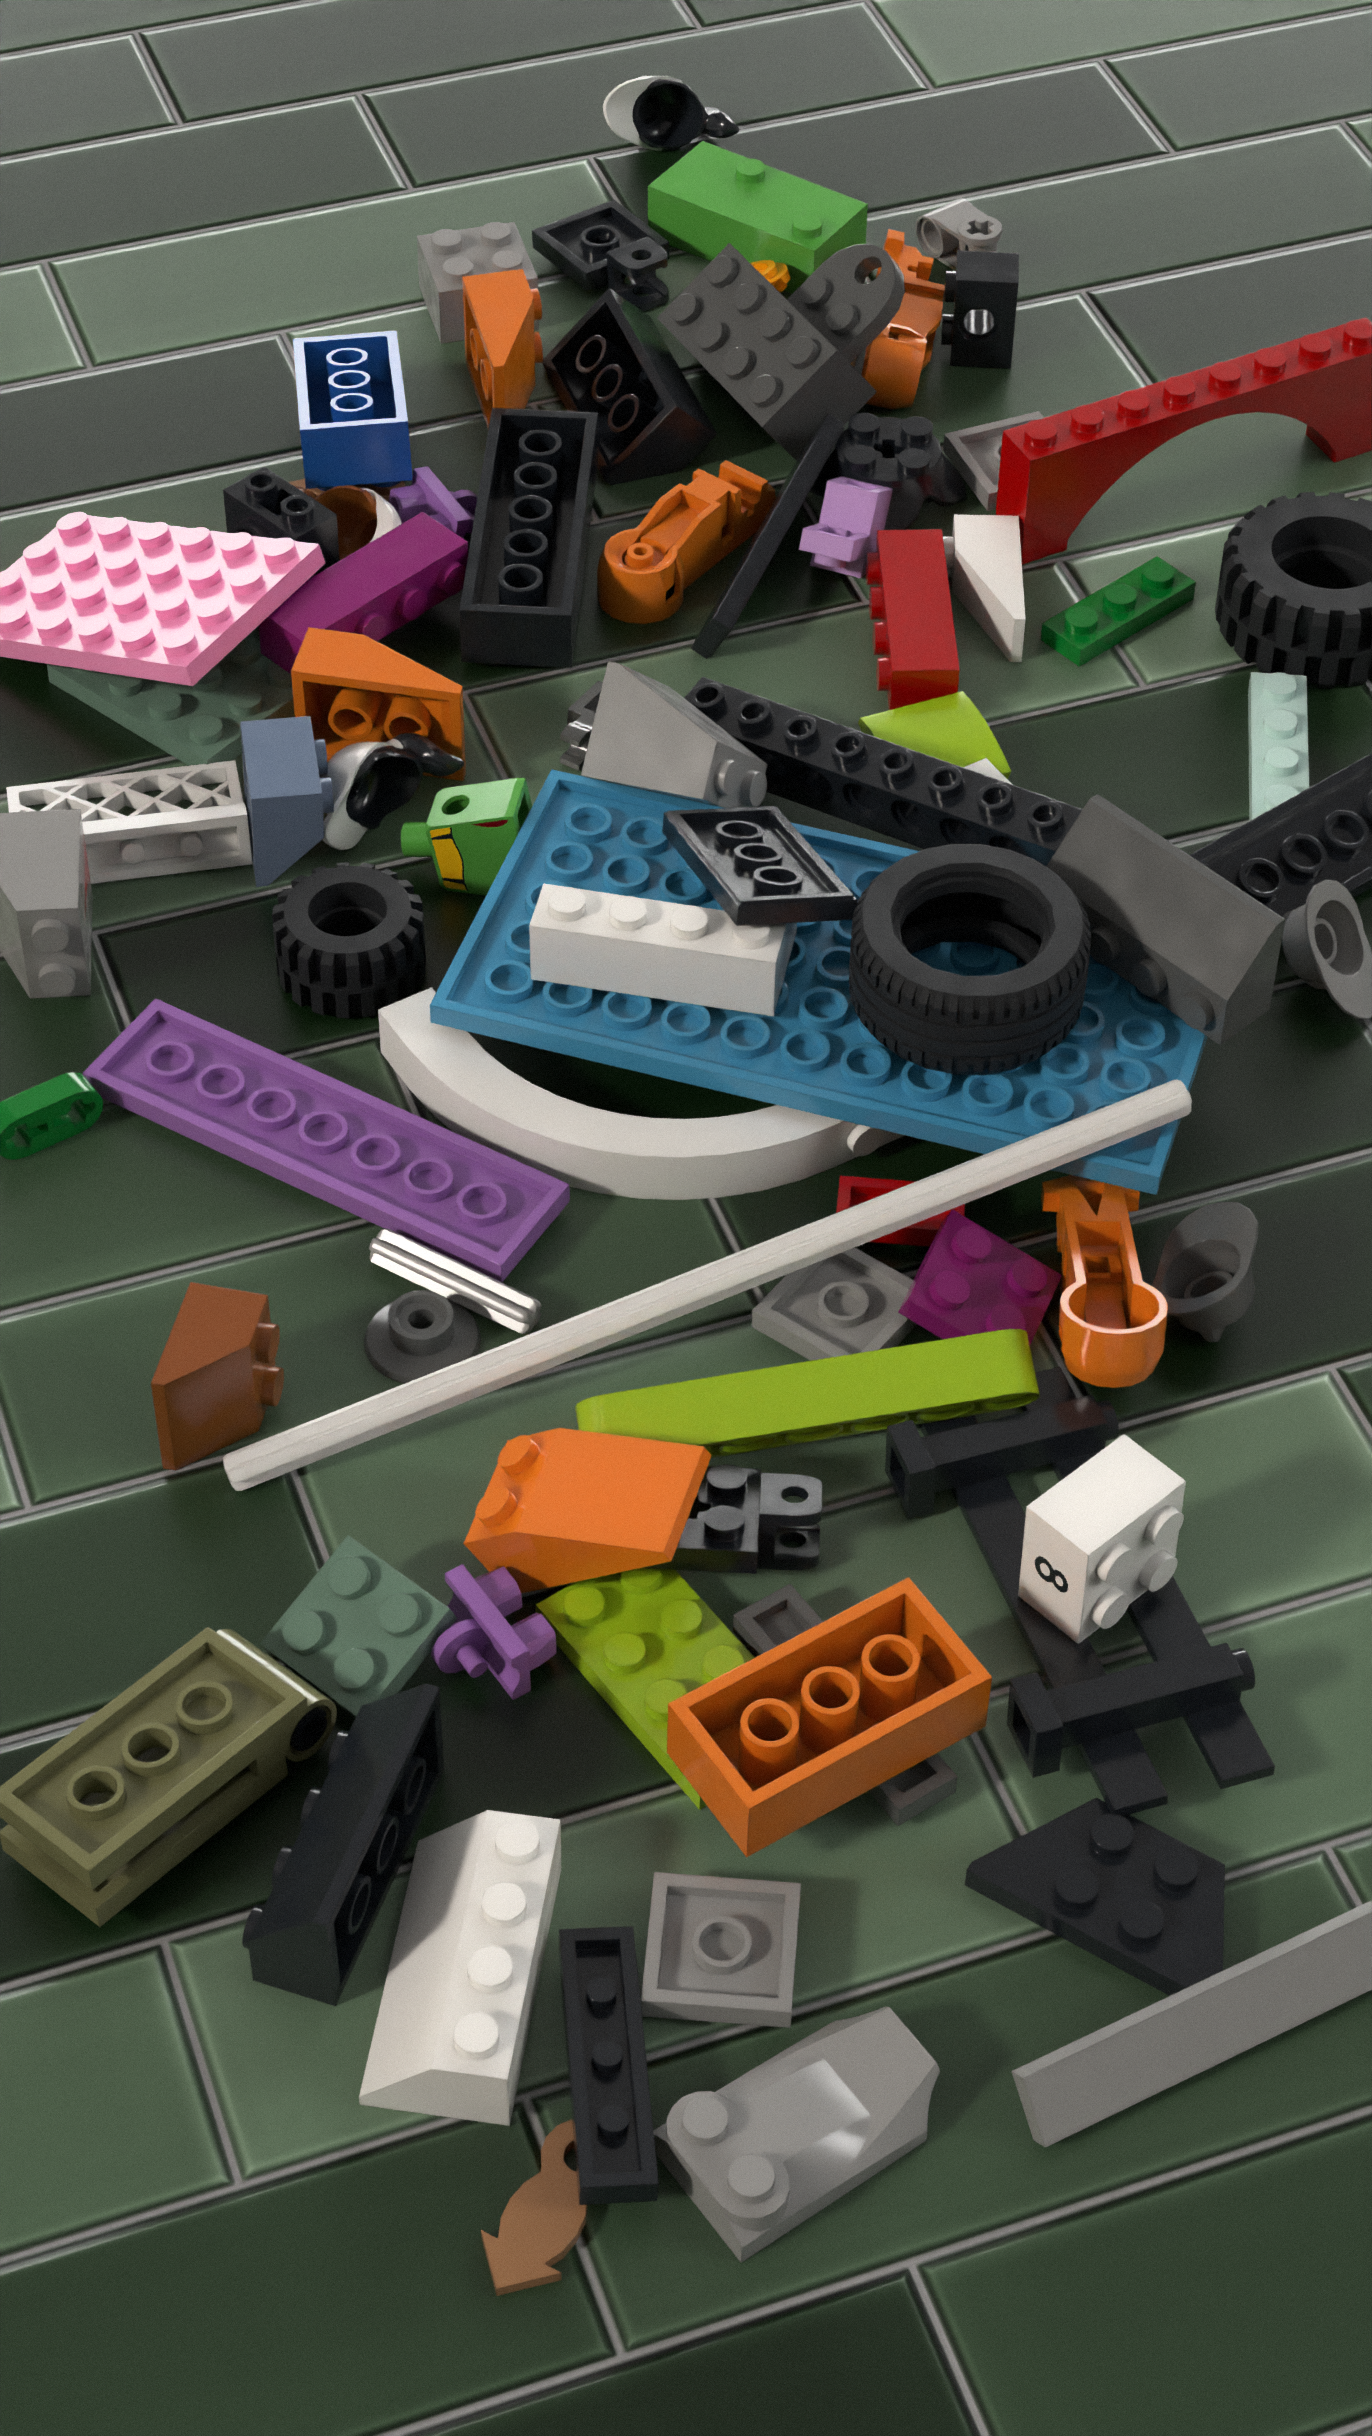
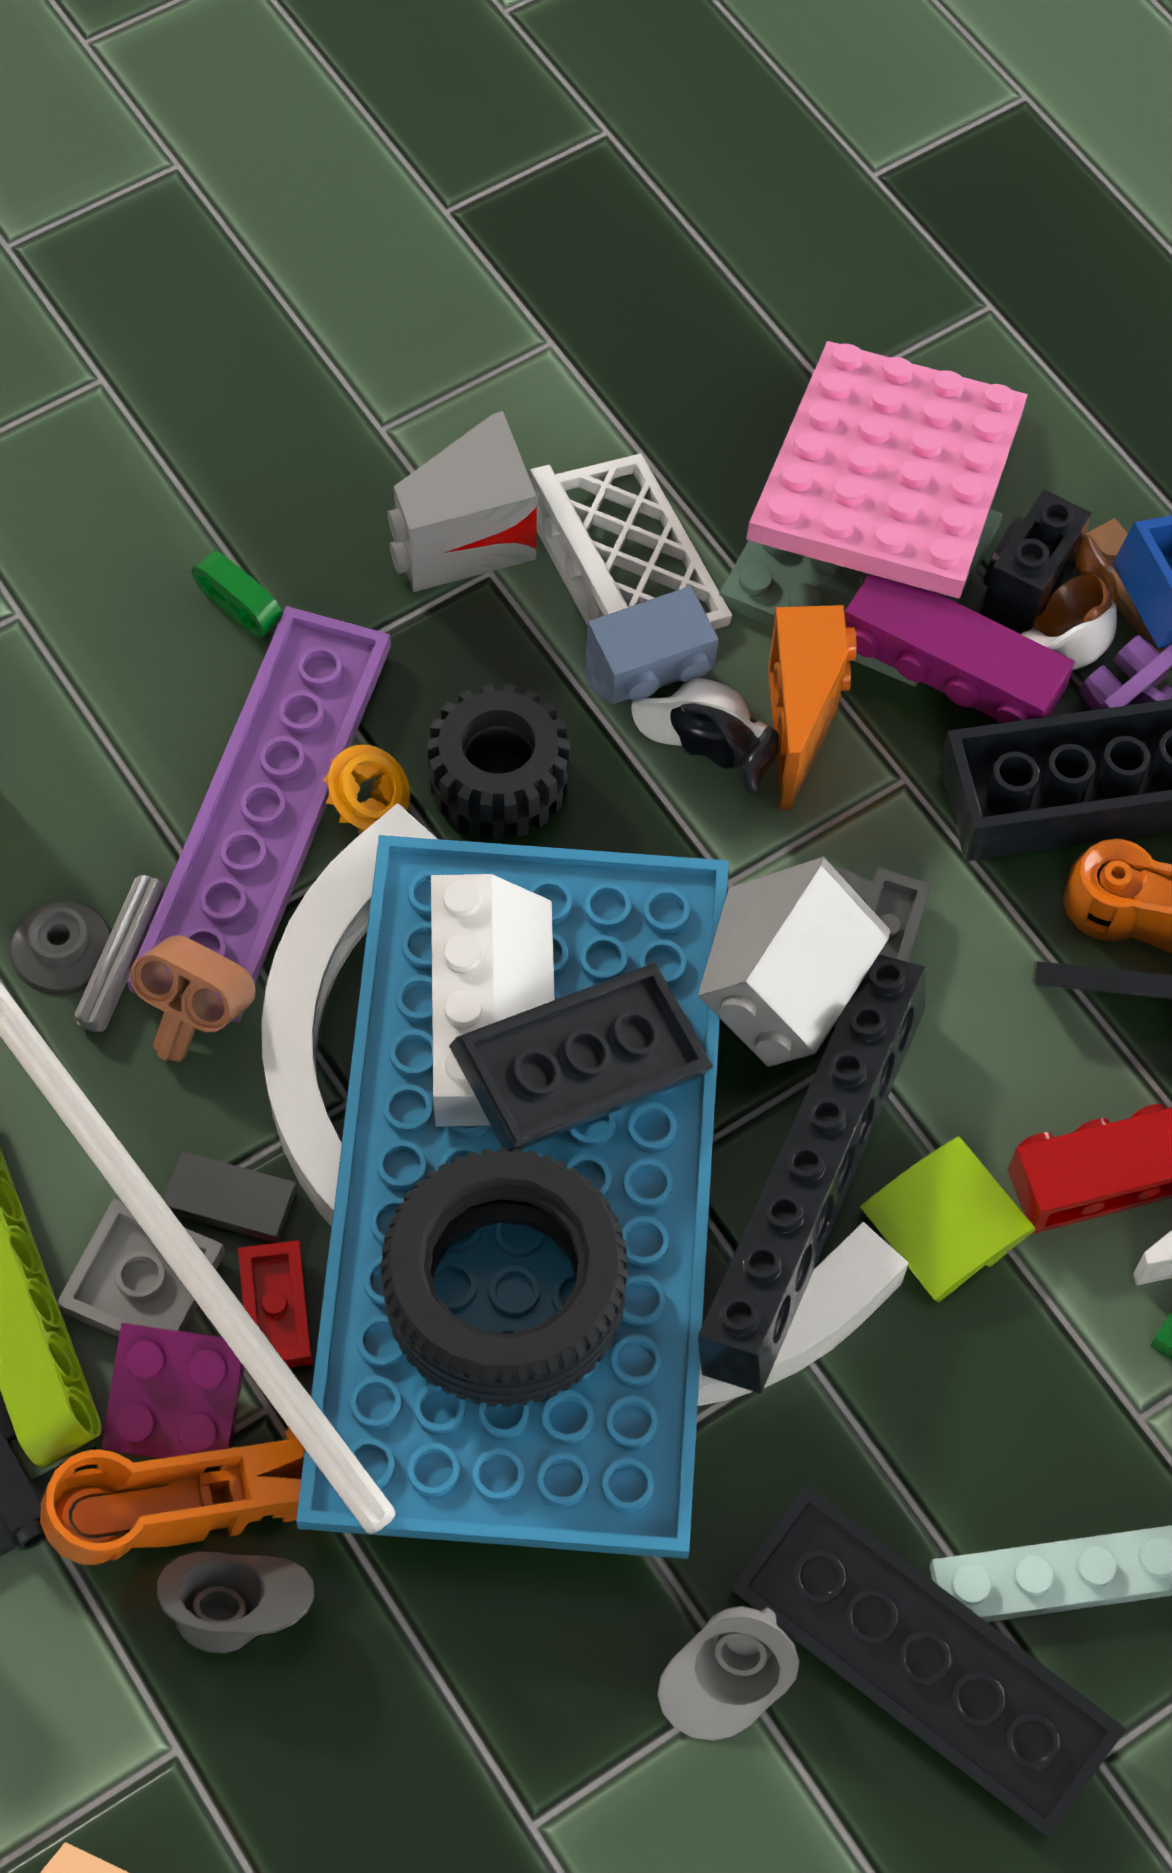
camera: 75 degrees right, 15 degrees up
bright green torso [401,778,532,896] -> none
dark grey slope [1046,794,1285,1045] -> none
none -> nougat beam [130,935,256,1062]
none -> dark grey tile [163,1150,297,1243]
none -> light orange gear [323,745,410,834]

